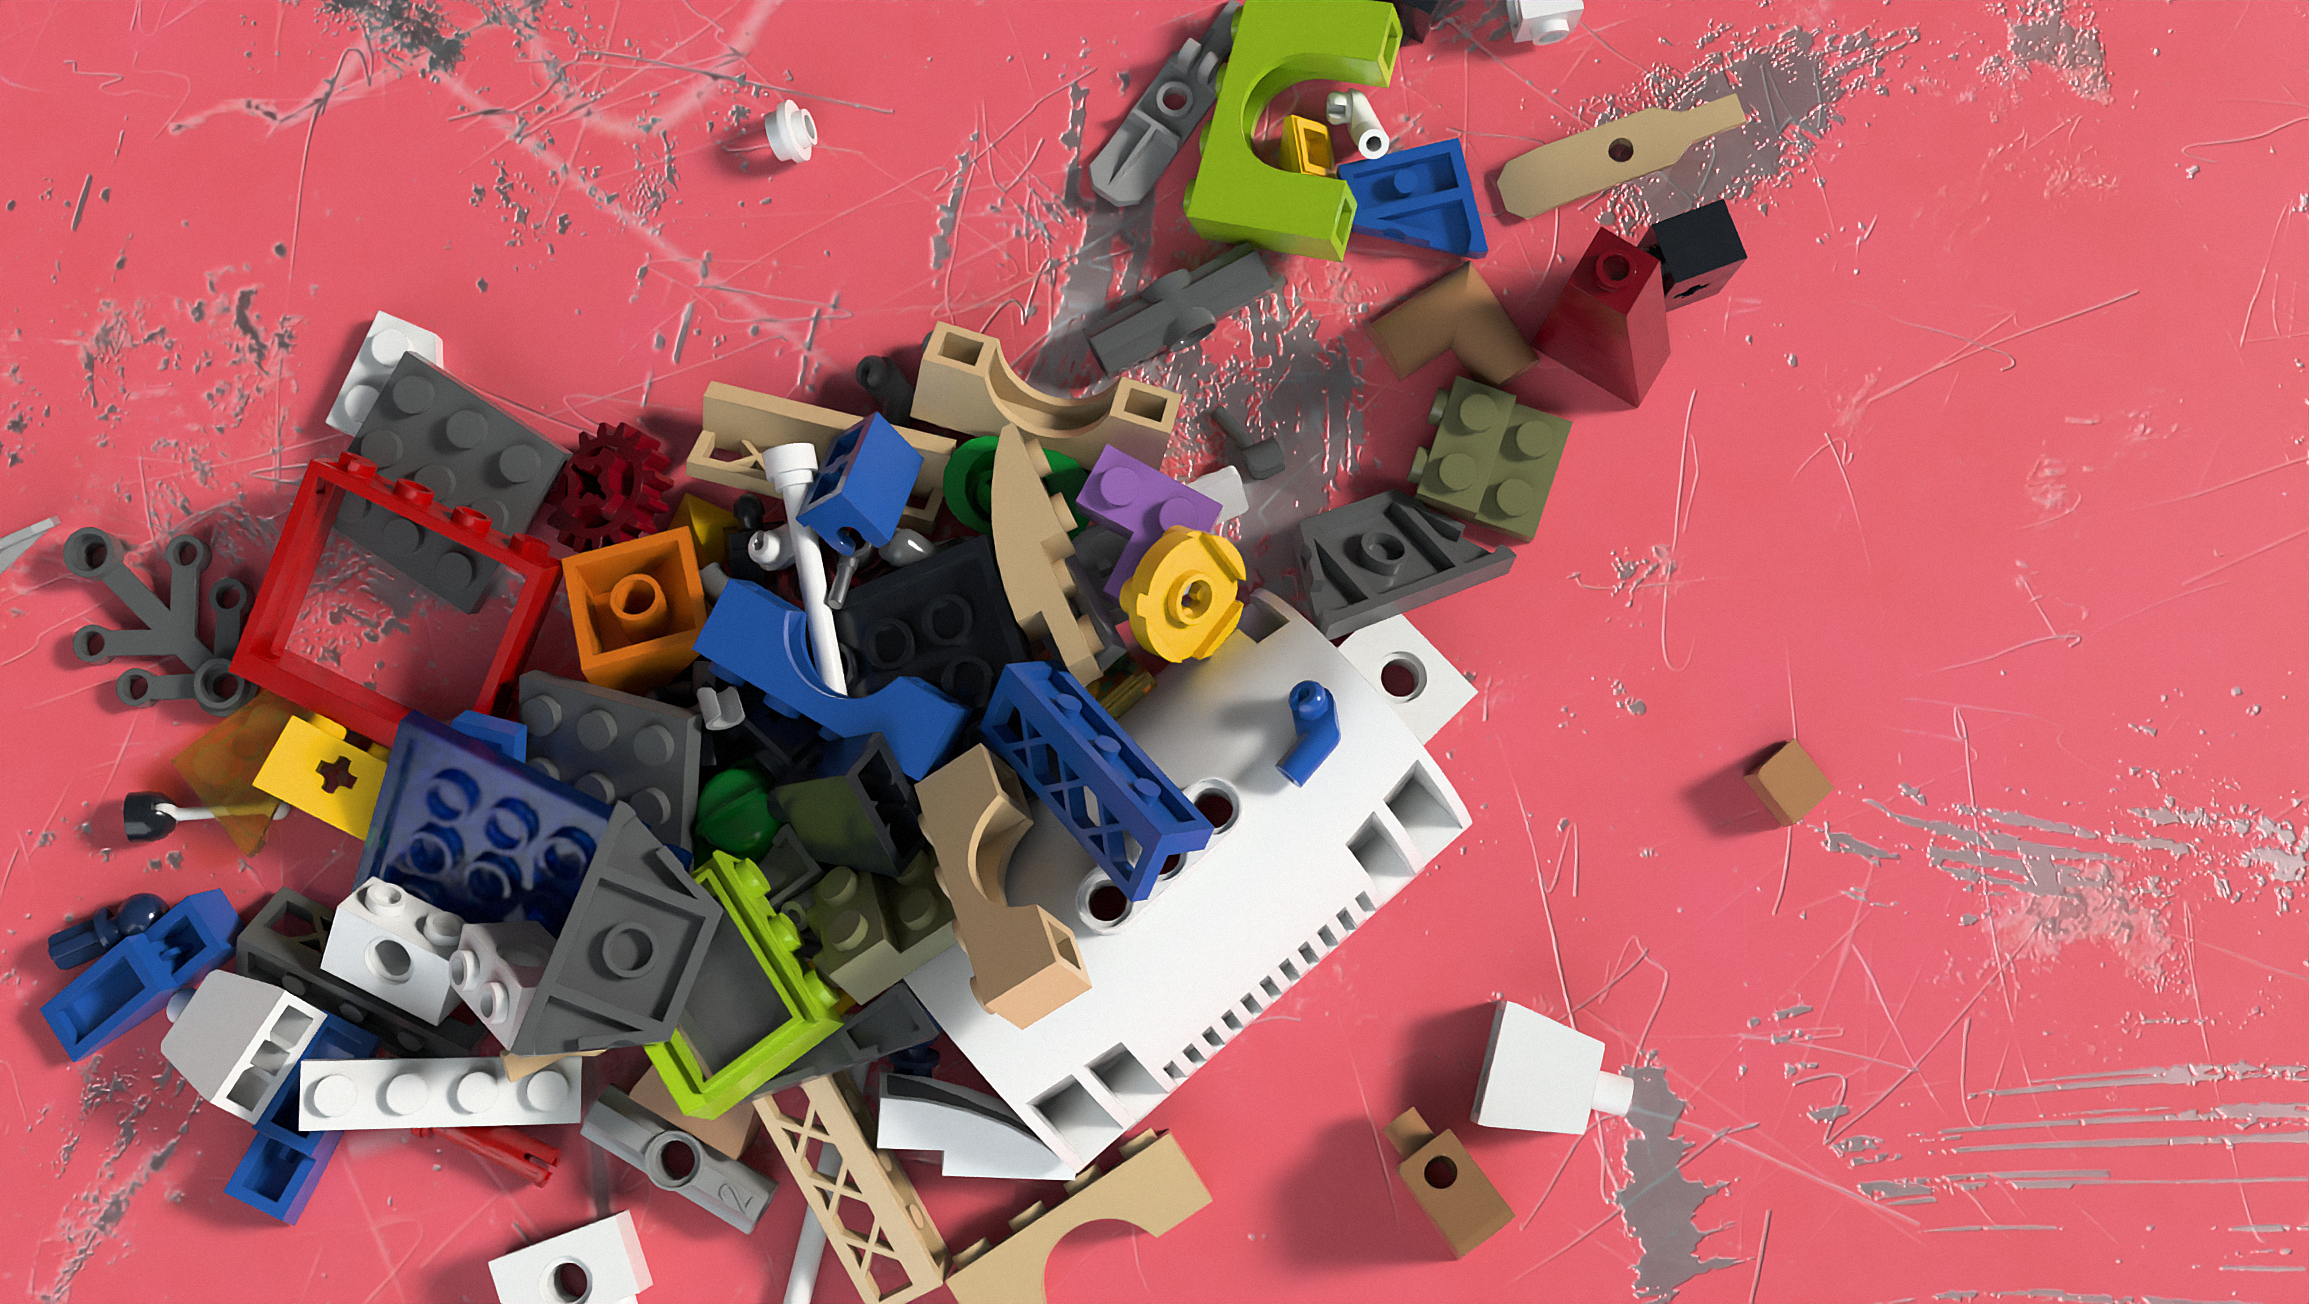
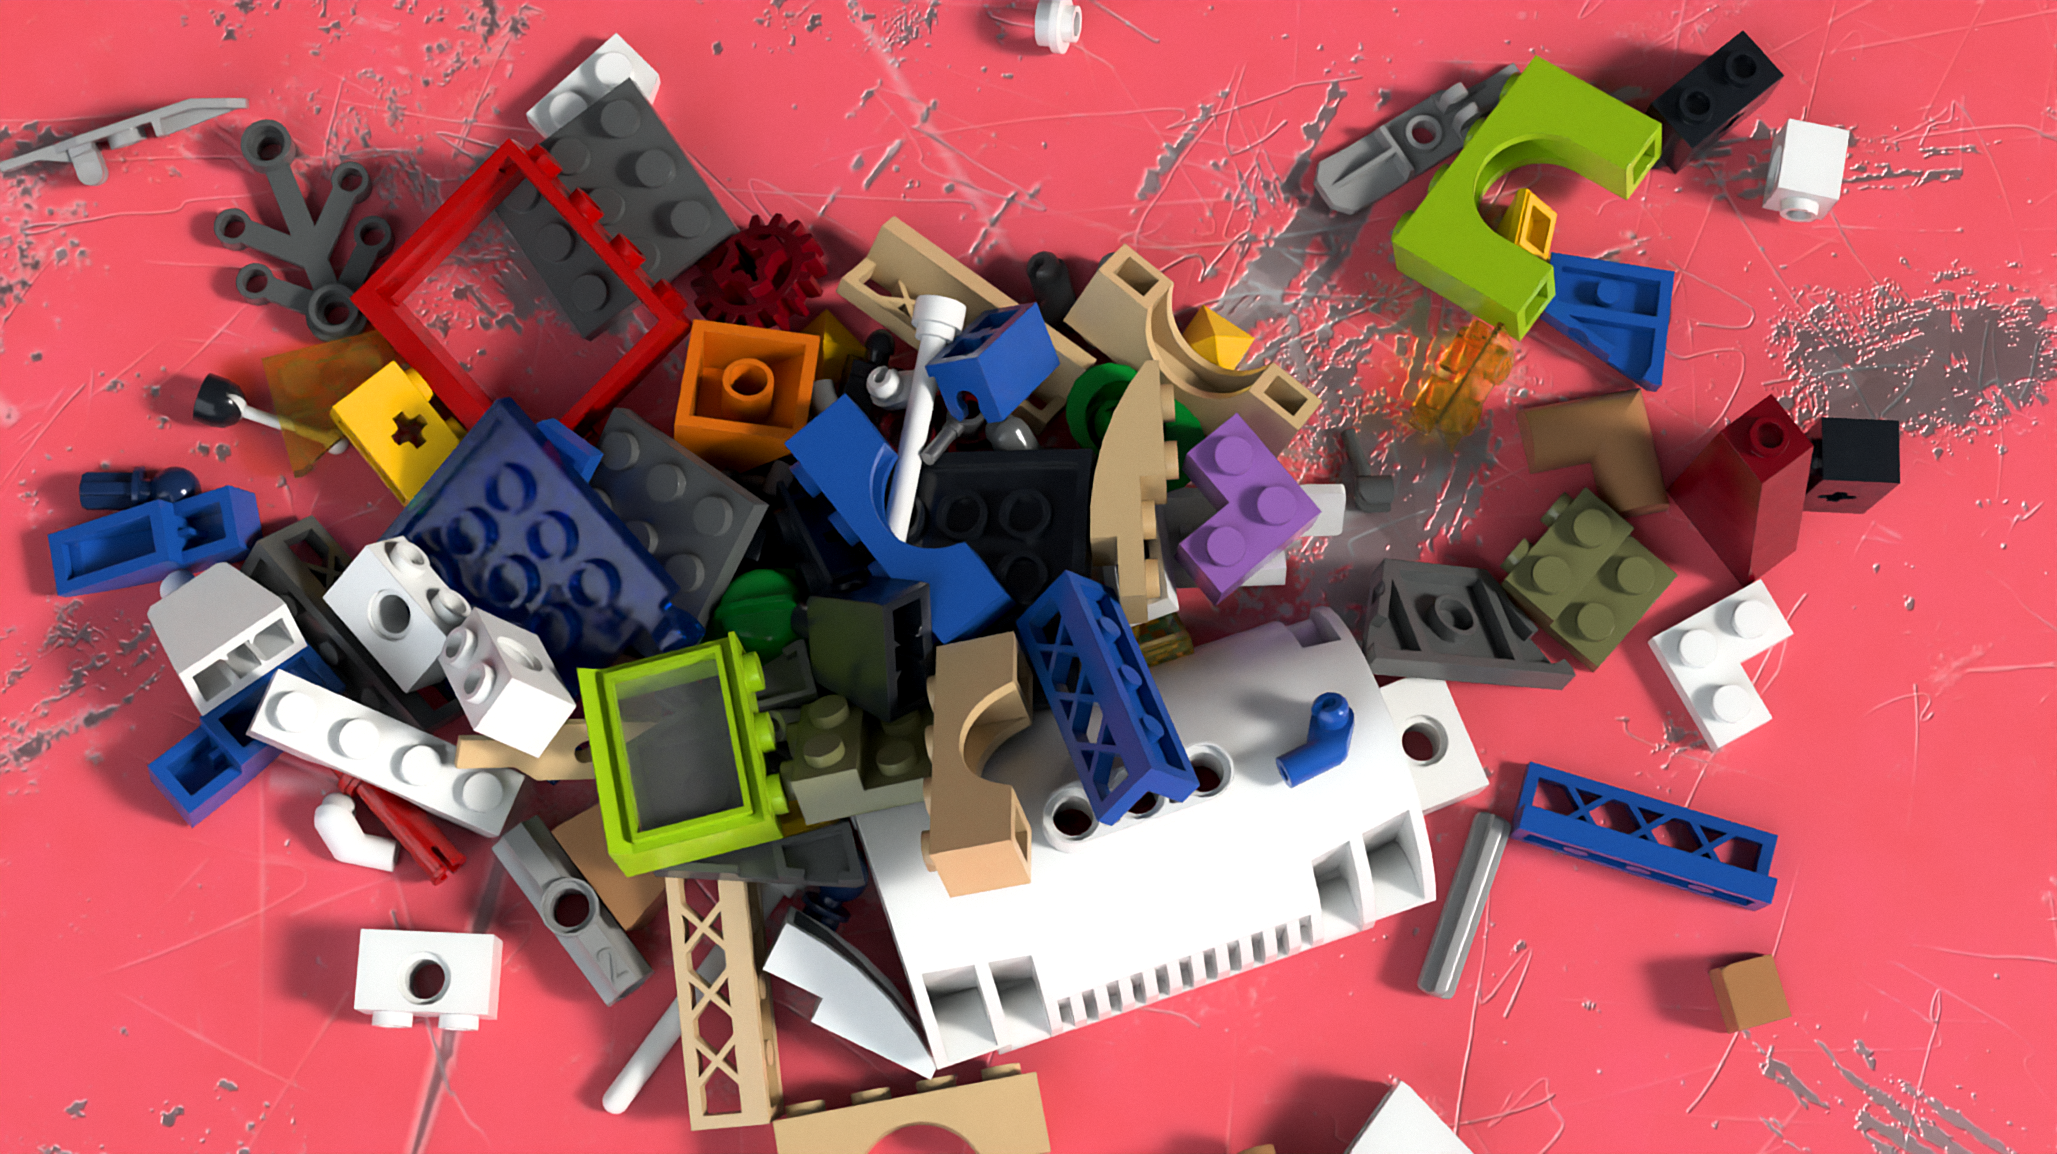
camera: 15 degrees right, 5 degrees down
dark grey wing [510,800,724,1058] -> none
light grey hand [687,686,745,730] -> none
dark grey piece [1083,241,1274,380] -> none
yellow plate [1119,525,1246,663] -> none
white arm [1326,88,1389,159] -> none
tan piece [1497,93,1747,220] -> none
none -> white arm [314,792,400,872]
none -> yellow slope [1182,305,1255,370]
none -> clear yellow hinge [1408,320,1515,454]
none -> light grey axle [1417,812,1511,999]
none -> blue fence [1508,762,1778,911]
none -> white plate [1647,579,1794,752]

